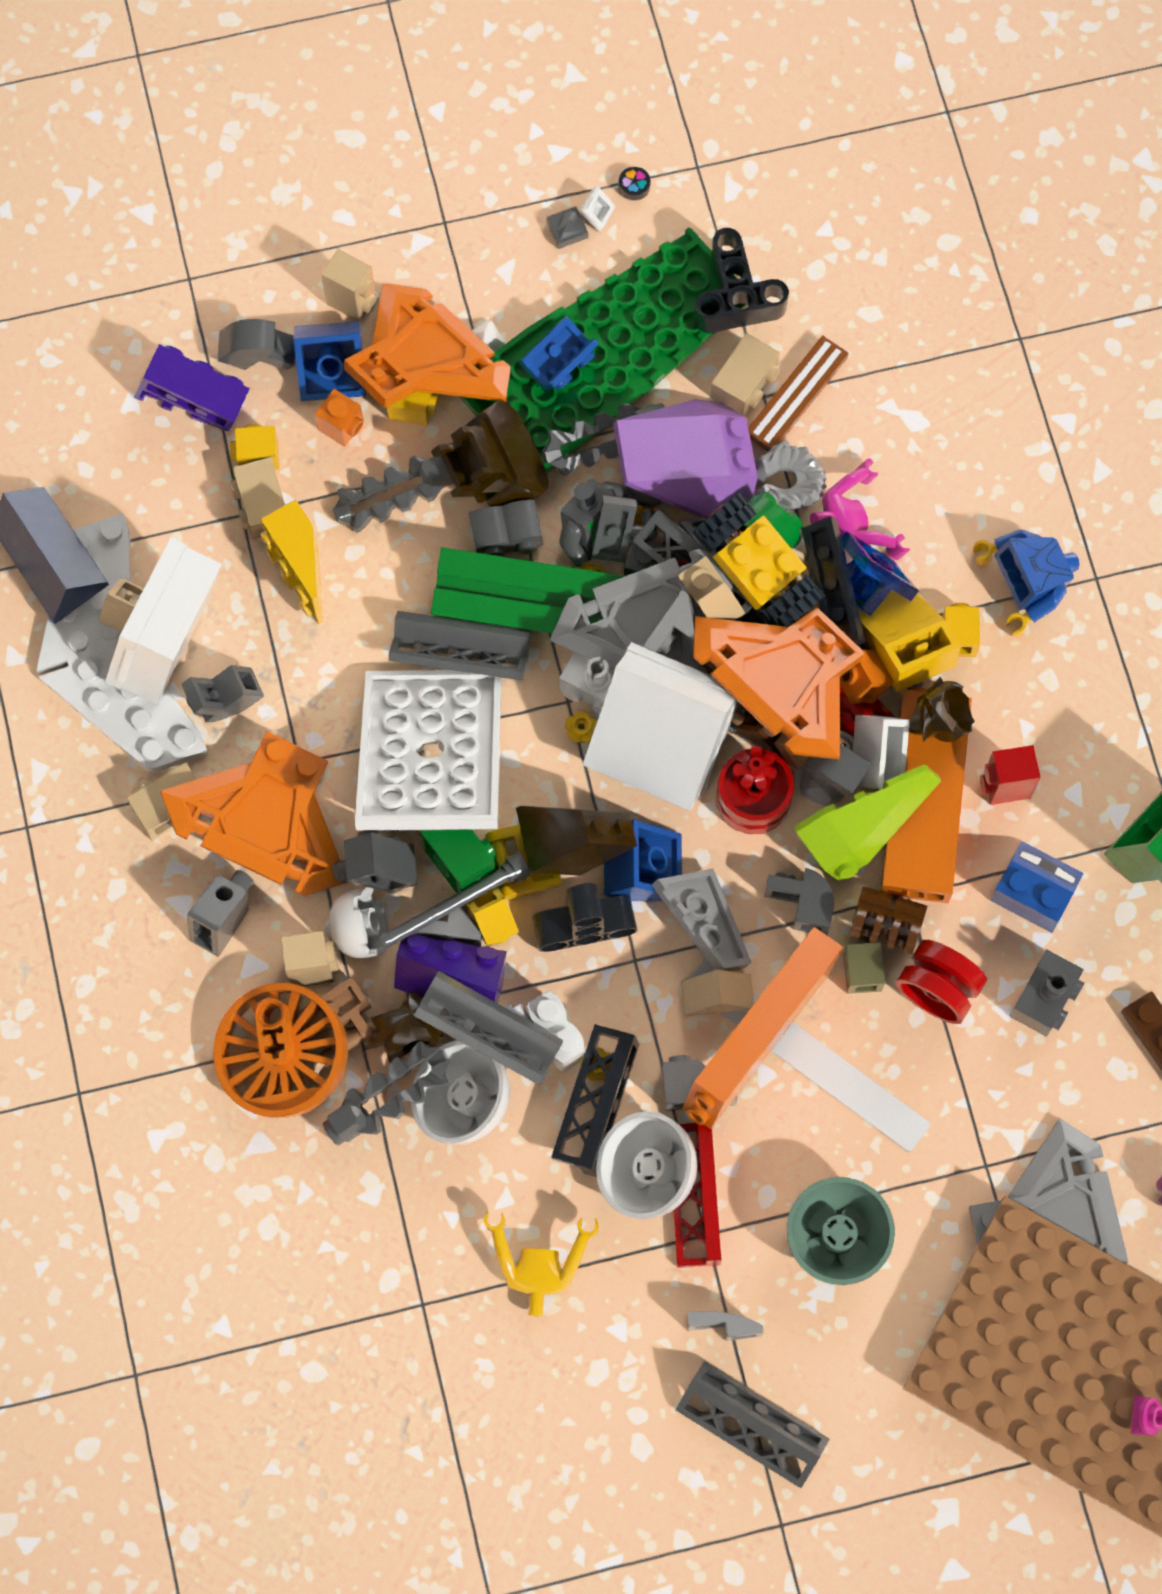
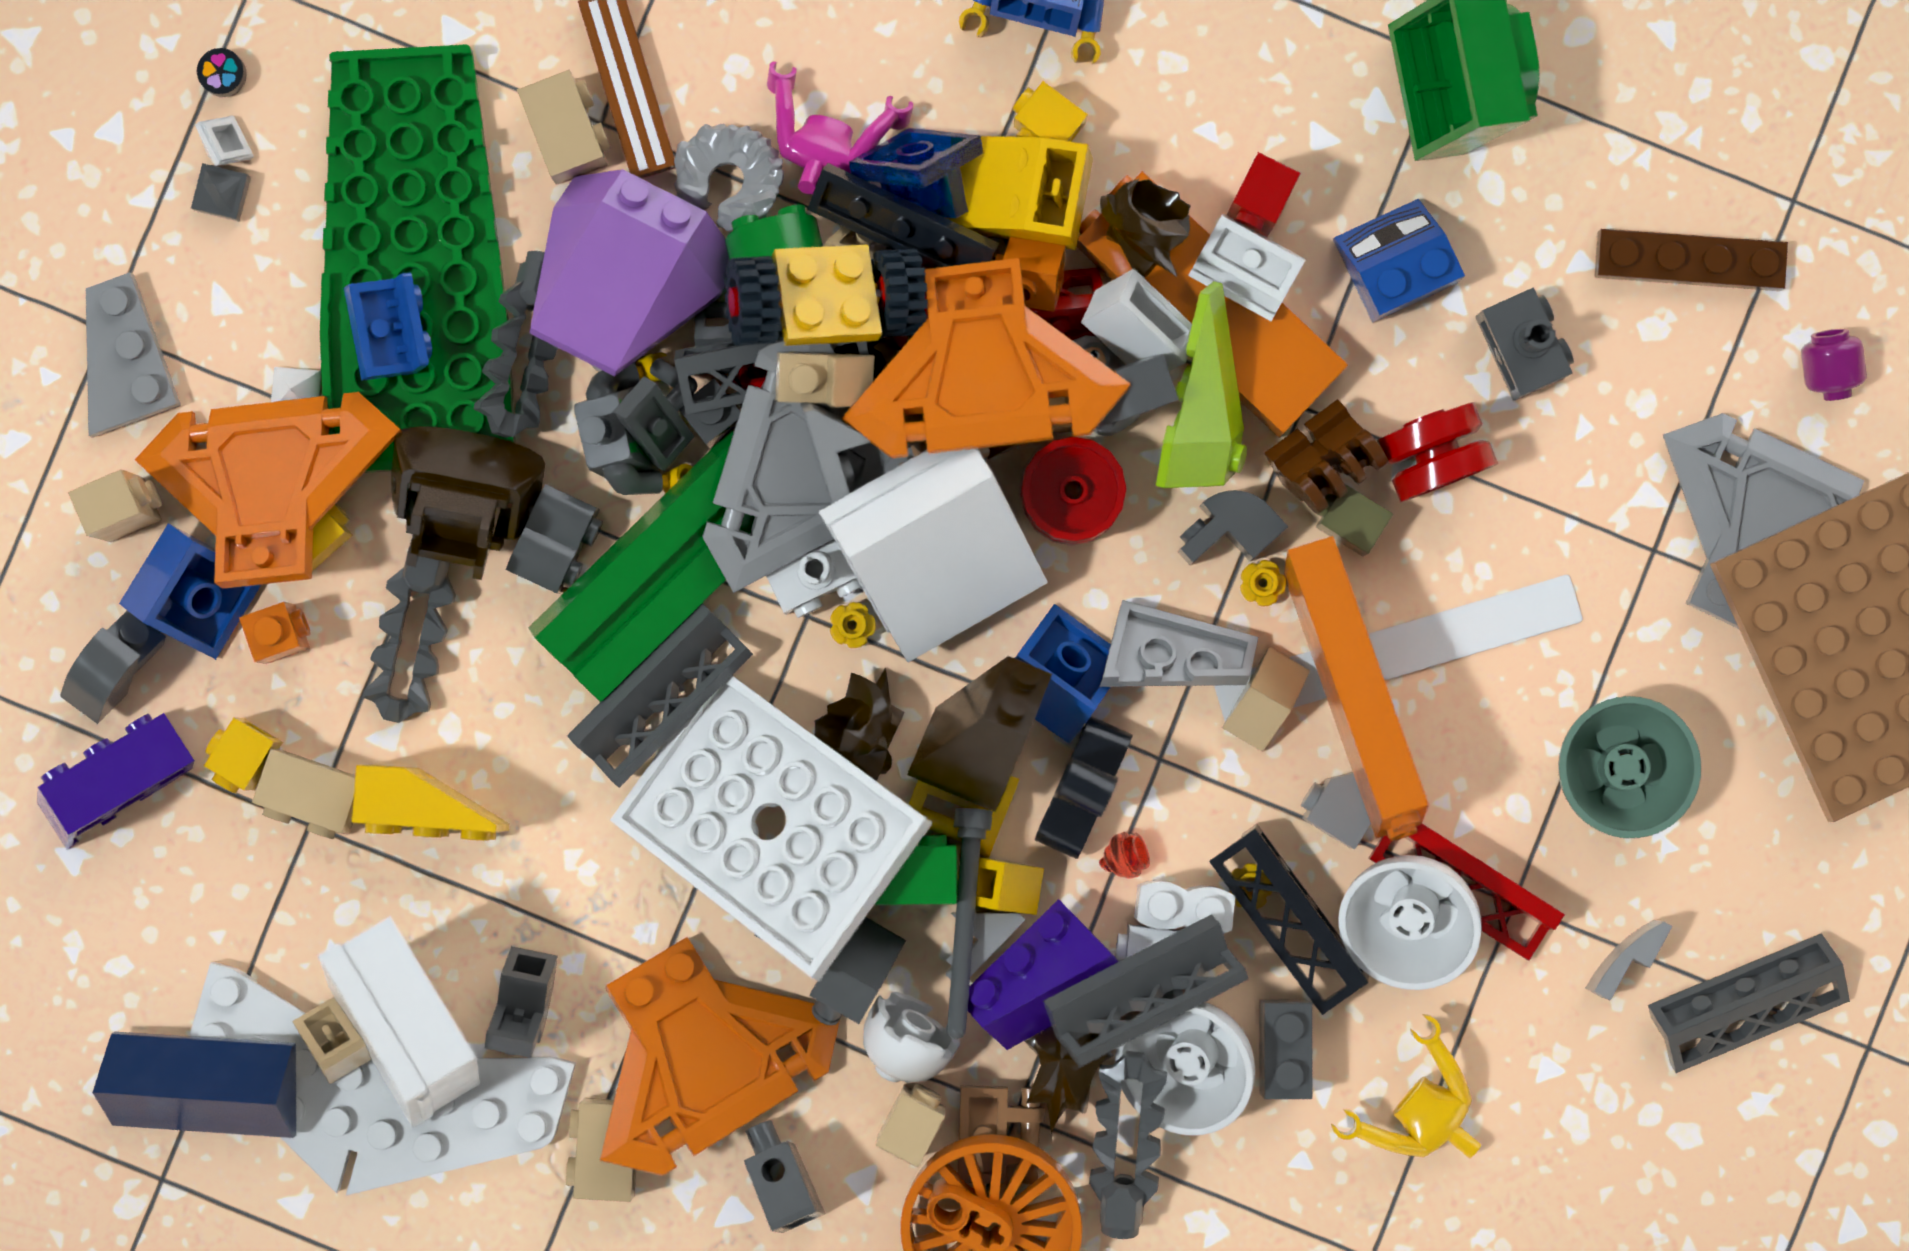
camera: 55 degrees left, 15 degrees up
black beam [694,227,789,333] -> none
red plant [732,746,777,790] -> none
none -> light grey wing [86,272,181,438]
none -> dark brown hair [814,667,905,781]
none -> clear red plate [1099,832,1150,879]
none -> white plate [1188,214,1306,321]
none -> yellow plate [1240,560,1286,607]
none -> dark grey brick [1259,999,1312,1099]

